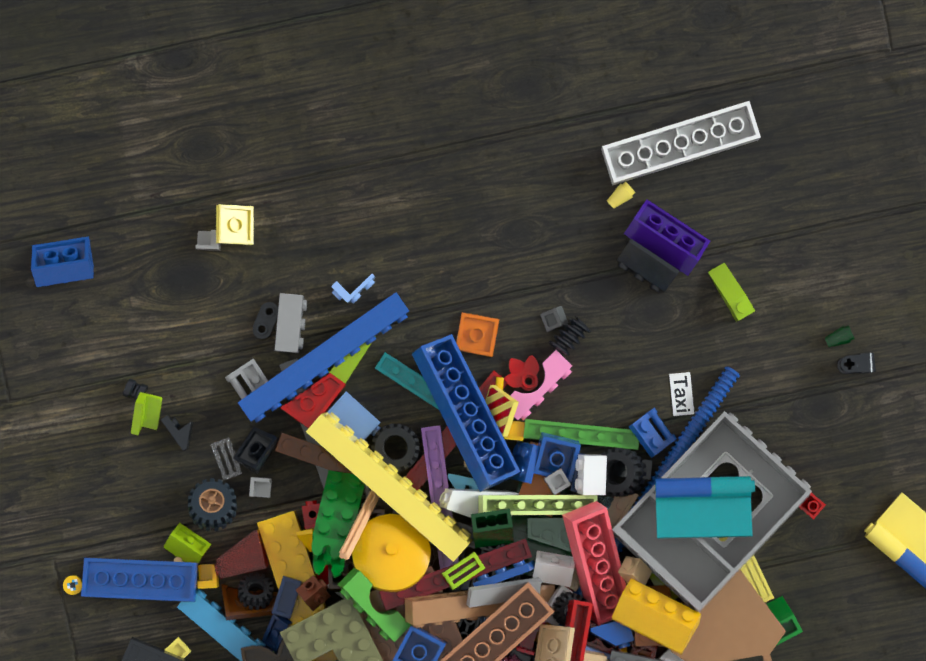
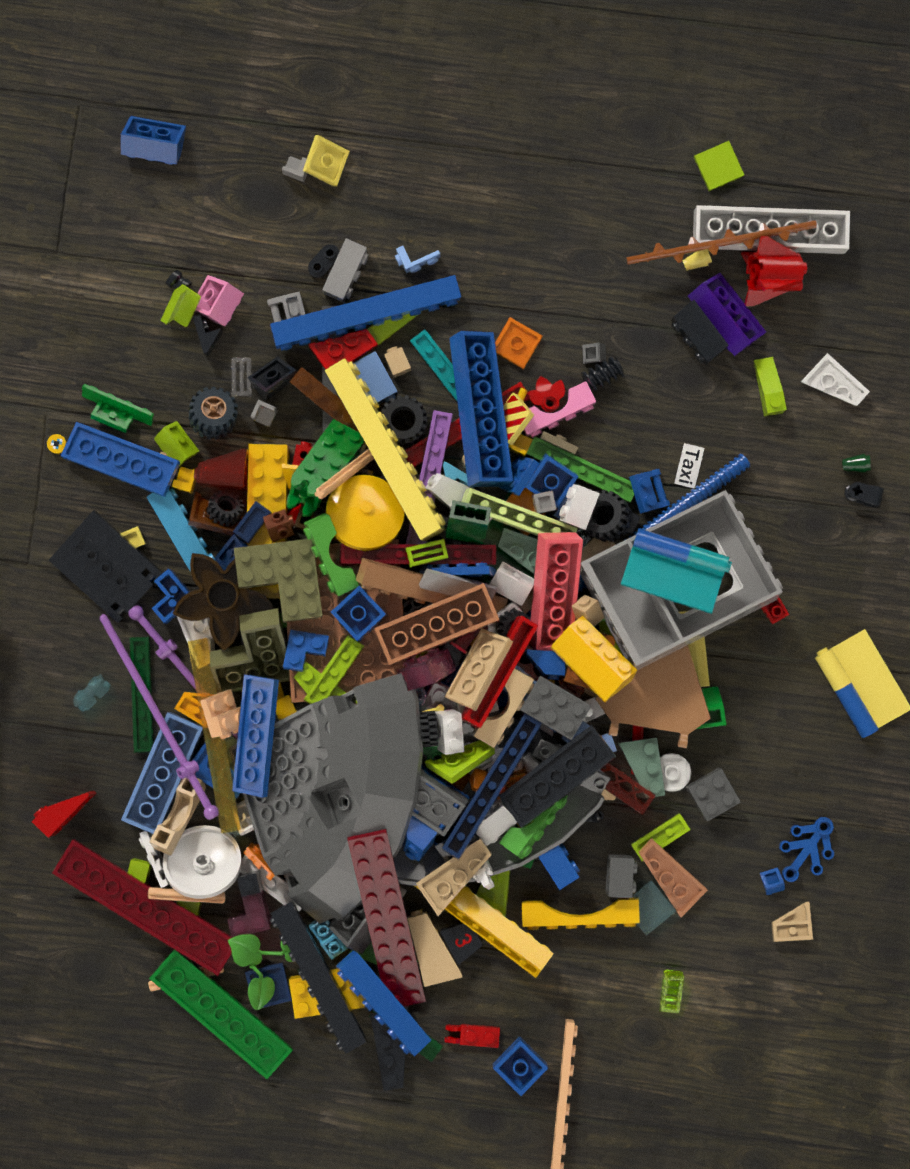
camera: 15 degrees right, 0 degrees up
none -> green bracket [82,384,154,433]
none -> bright pink slope [195,275,244,326]
none -> tan brick [384,346,411,378]
none -> dark tan plate [540,431,578,455]
none -> dark orange plant [626,220,817,265]
none -> lime tile [694,141,744,191]
none -> red brick [741,236,807,306]
none -> white wing [801,353,870,406]

